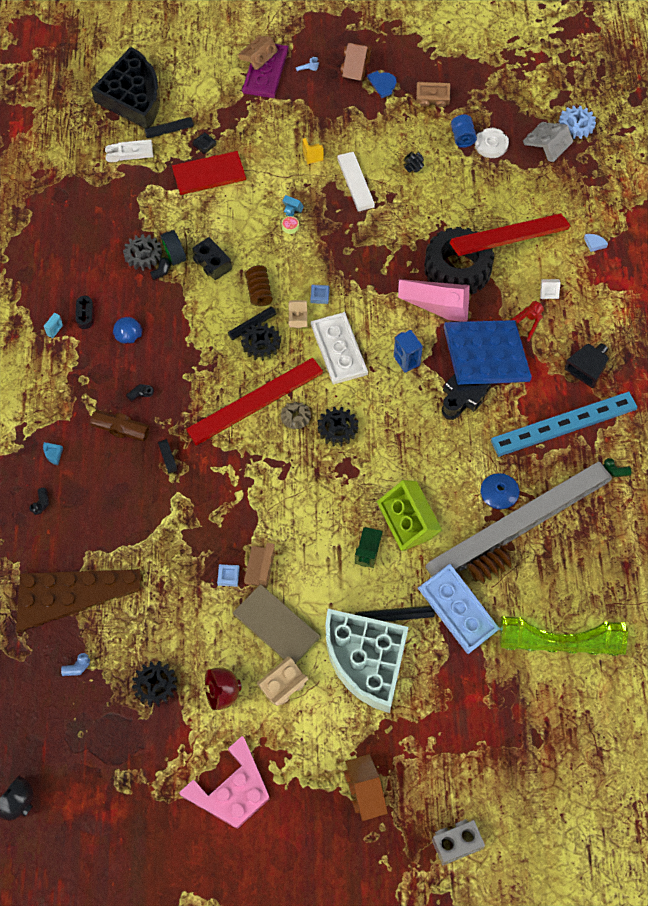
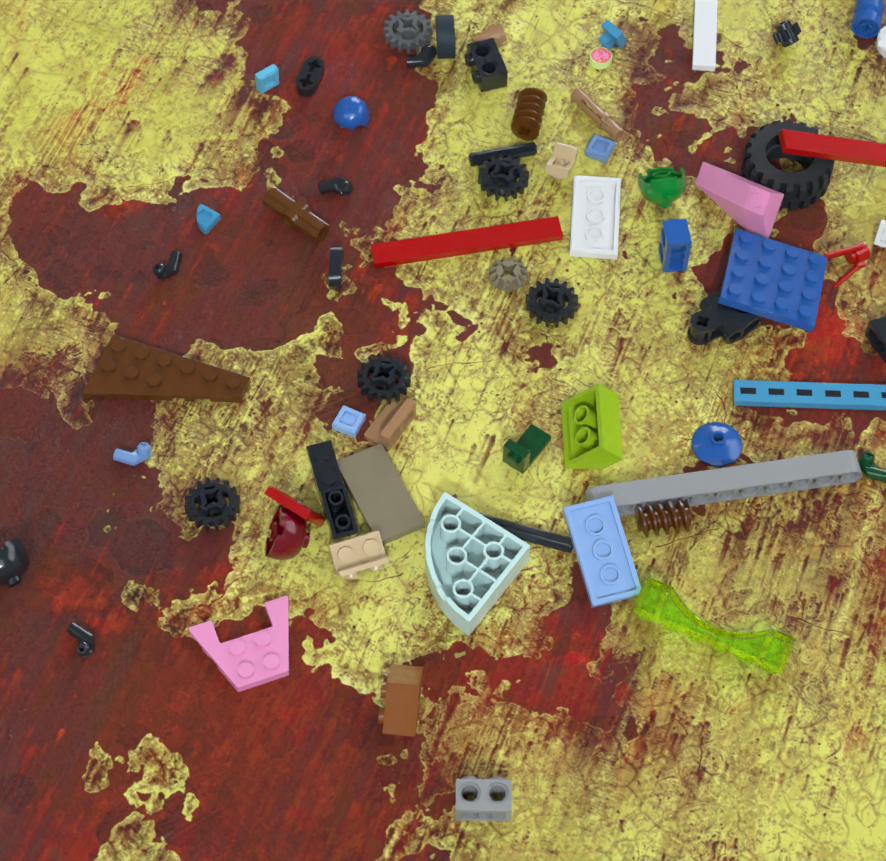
camera: 20 degrees right, 5 degrees down
none -> black arm [67,622,95,657]
none -> red tile [264,486,325,527]
none -> black slope [306,440,359,540]
none -> black gear [357,353,411,404]
none -> medium nougat cone [472,24,507,46]
none -> medium nougat pin [570,88,625,142]
none -> green cylinder [638,167,686,207]

